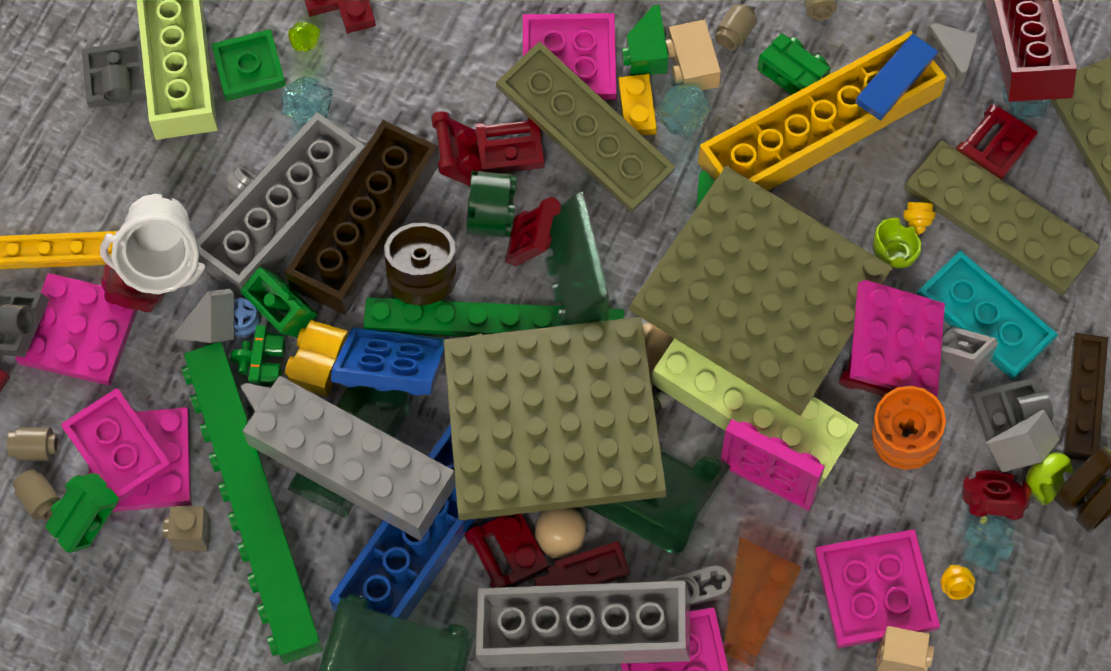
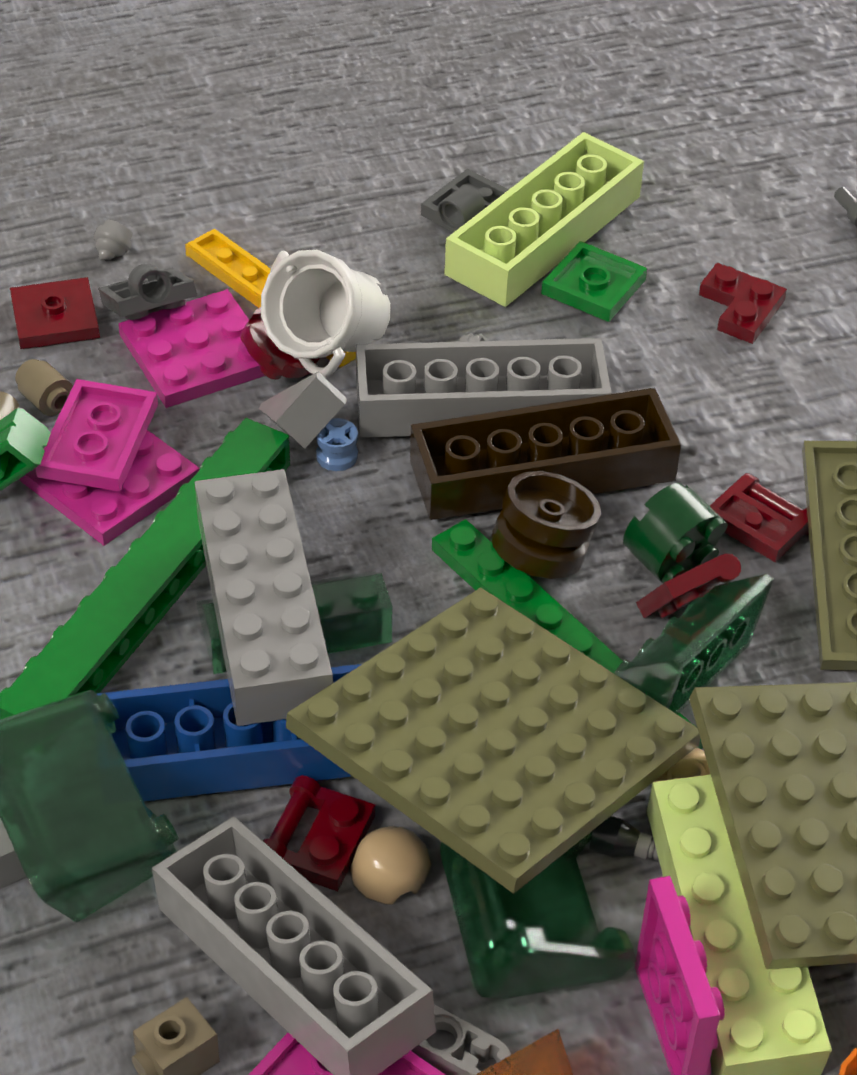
camera: 45 degrees right, 20 degrees down
dark tan brick [163,506,210,551] -> none
green hips [230,325,286,387] -> none
green brick [240,267,317,338] -> none
clear light blue brick [281,77,334,124] -> none
yellow brick [285,320,349,397] -> none
clear neon green plate [288,21,320,52] -> none
blue plate [331,327,445,396] -> none
dark red plate [431,111,482,186] -> none
dark red hinge [534,541,630,586] -> none

